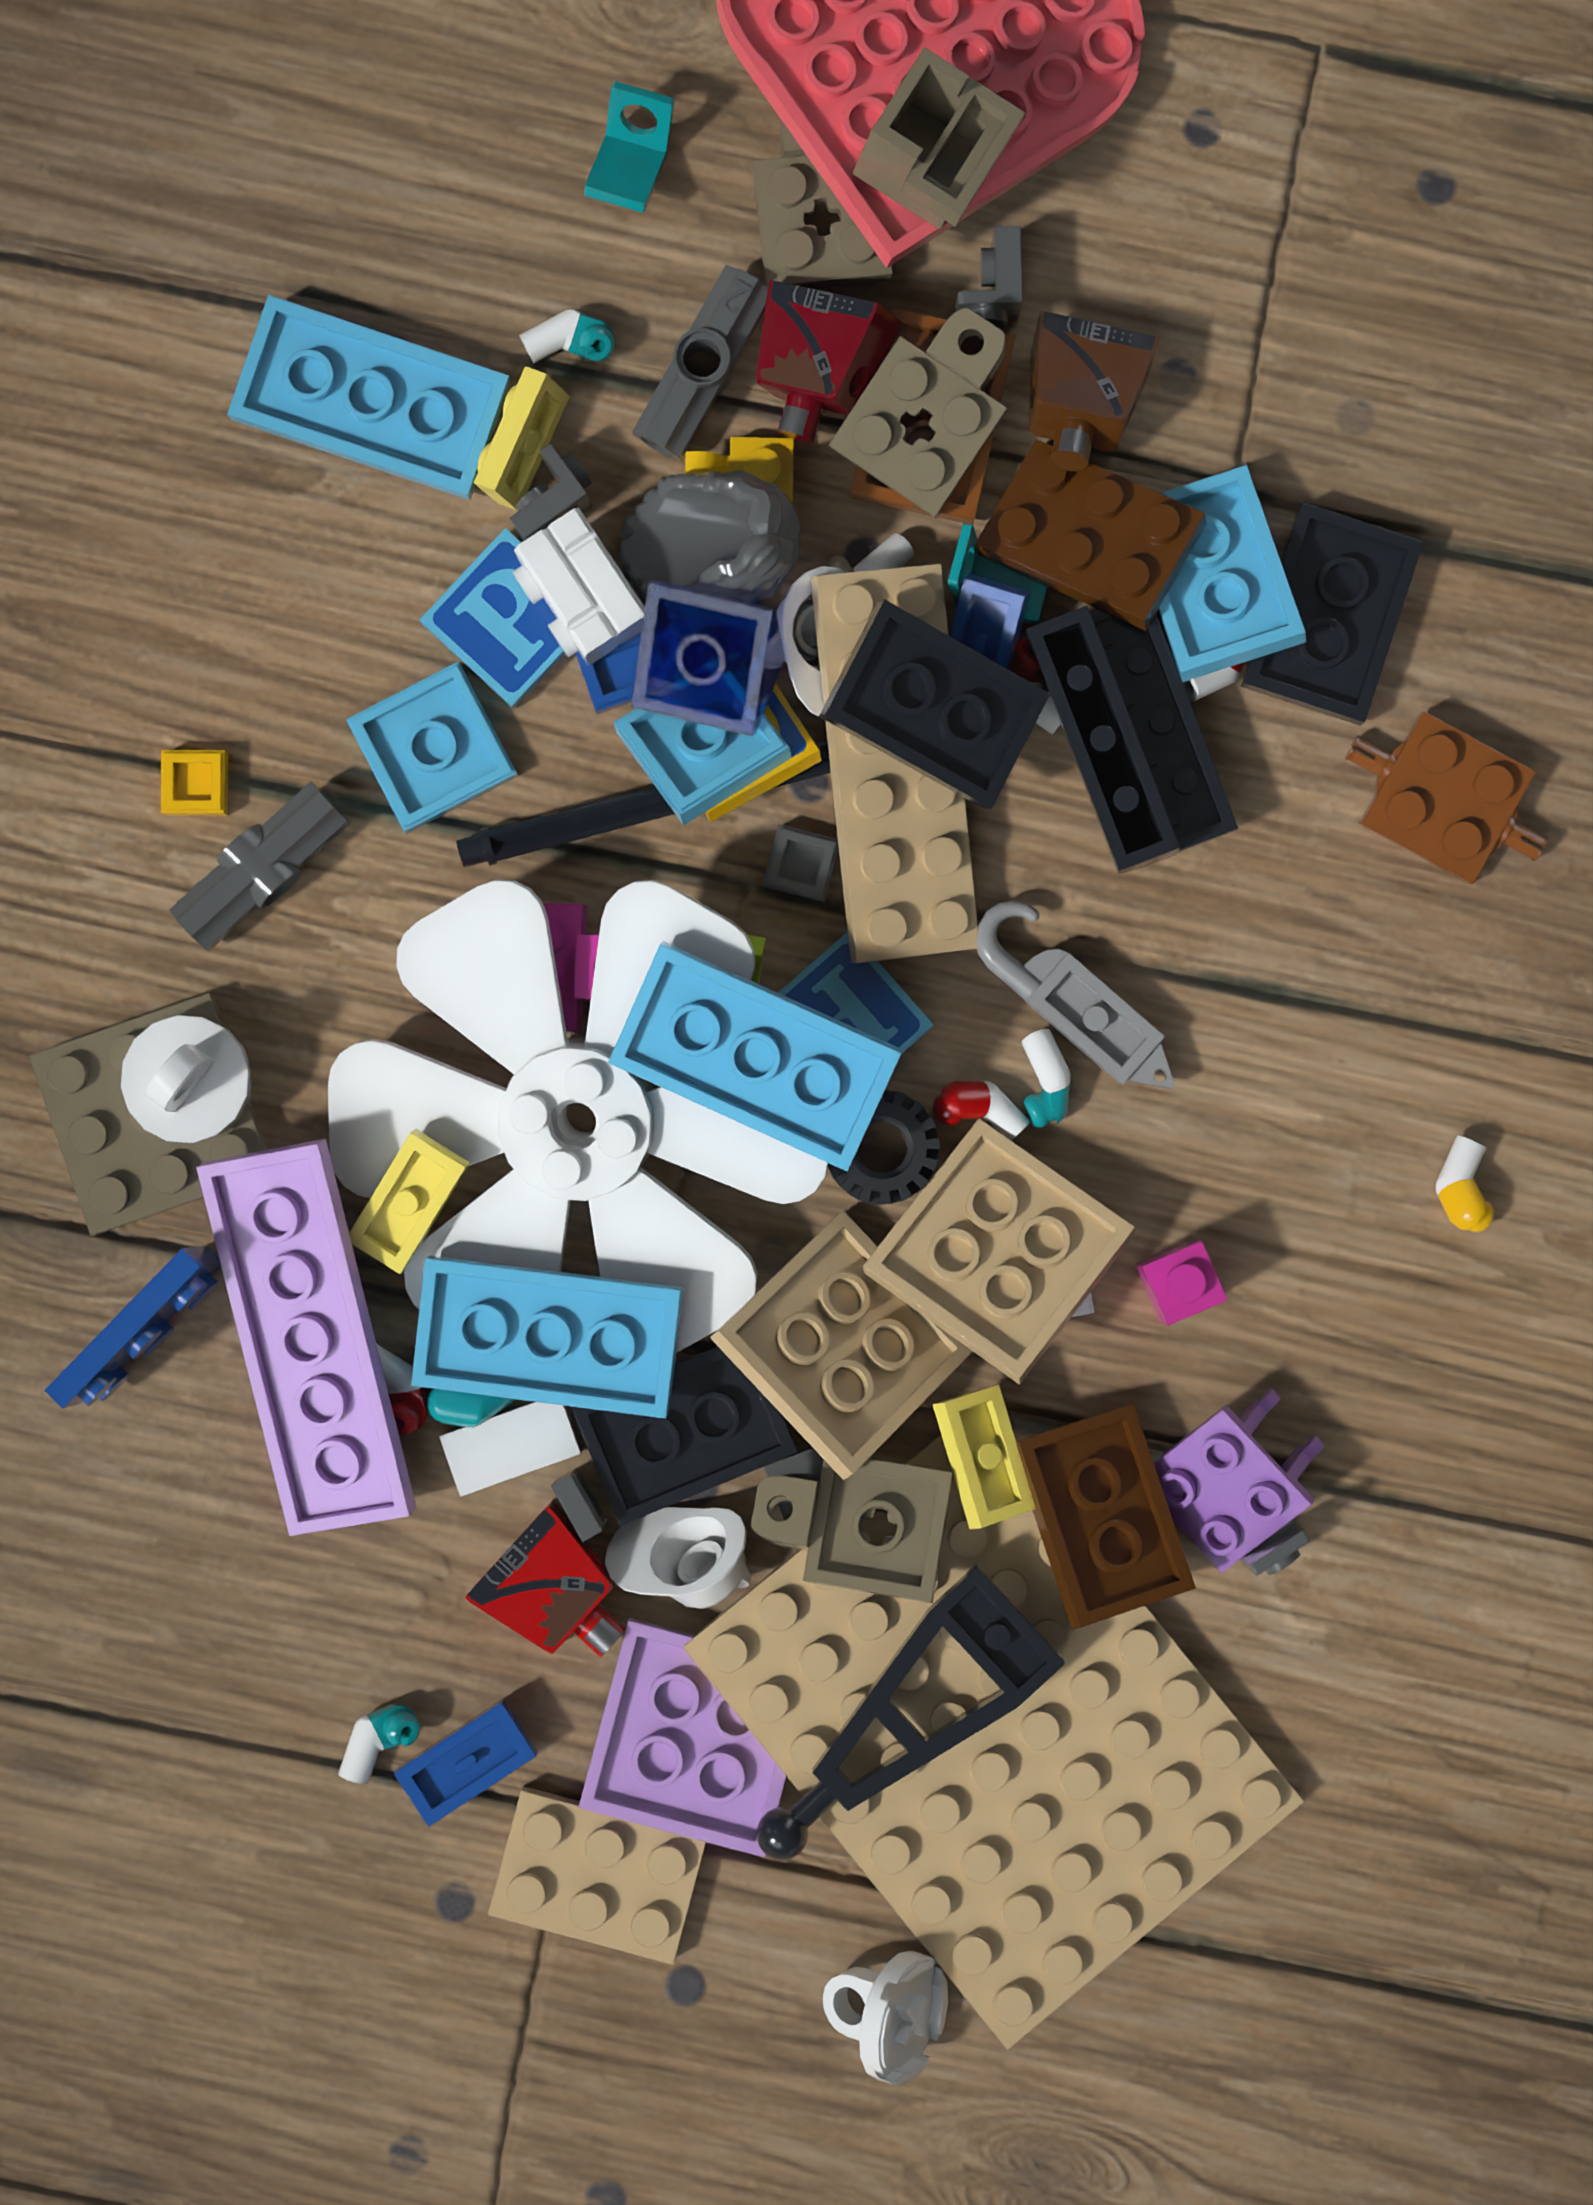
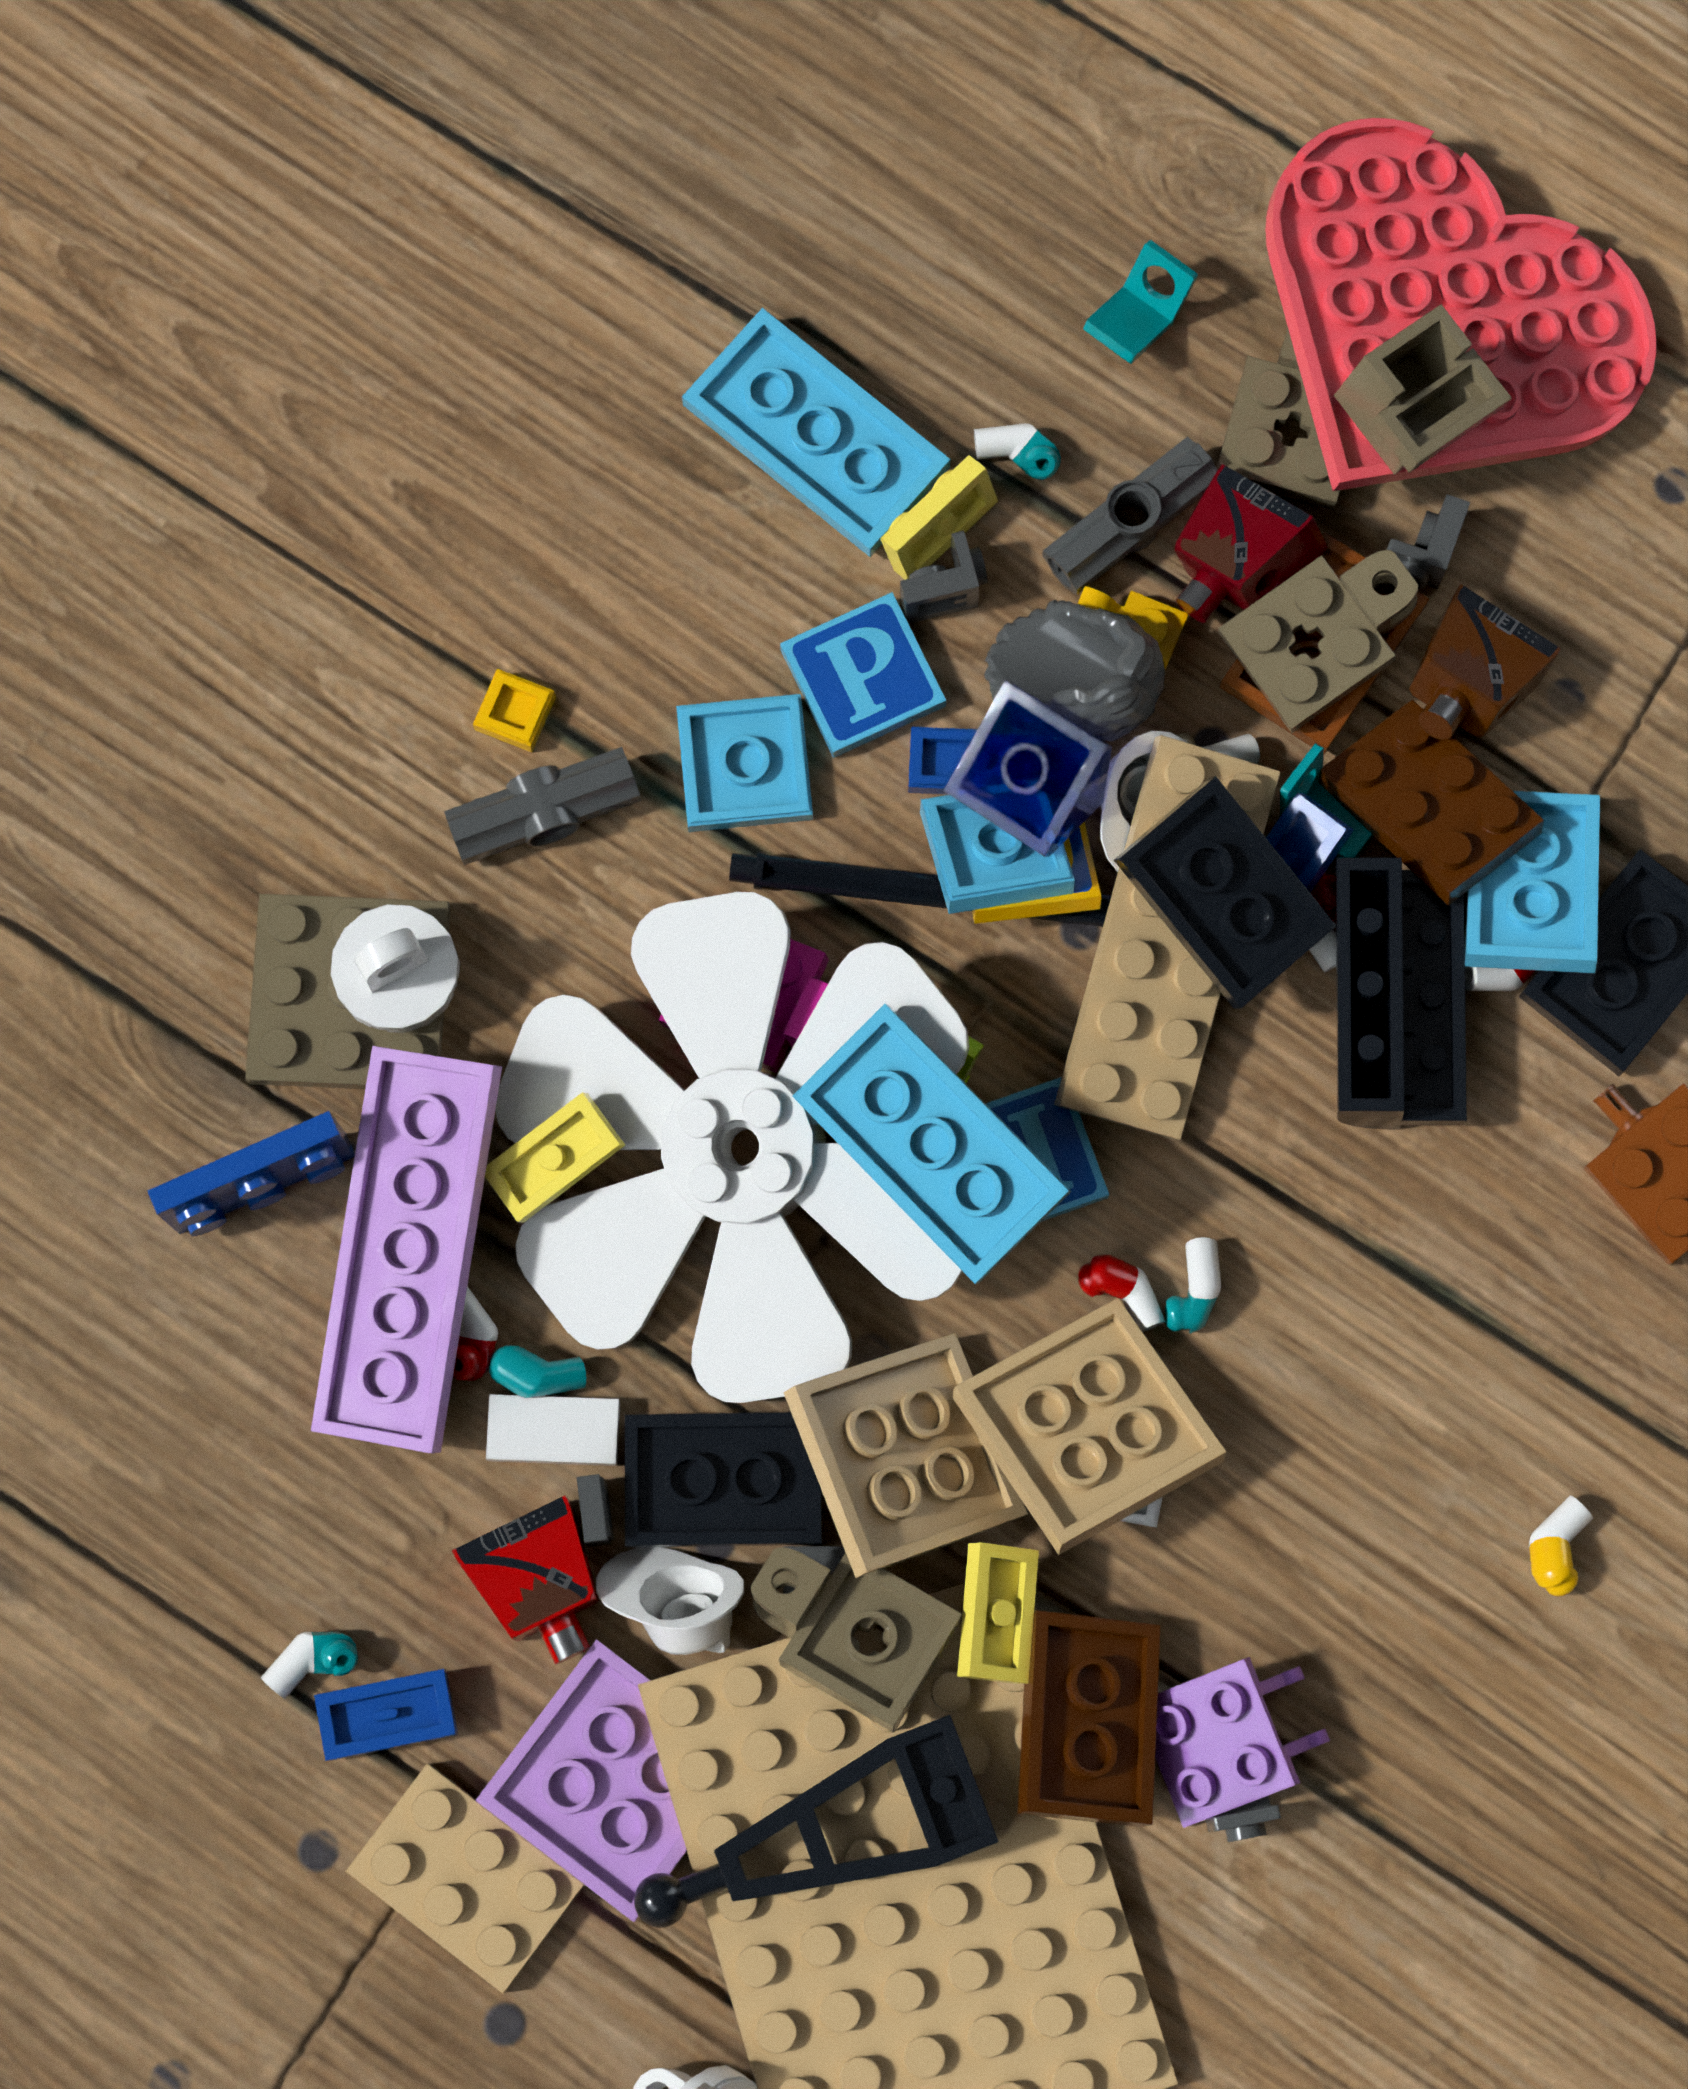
camera: 20 degrees right, 10 degrees down
medium azure plate [411,1255,684,1419] -> none
white brick [512,507,651,665] -> none
dark grey tile [762,824,839,904] -> none
black tyre [828,1090,940,1205] -> none
light grey plate [976,900,1175,1089] -> none
dark pink brick [1135,1239,1227,1326] -> none

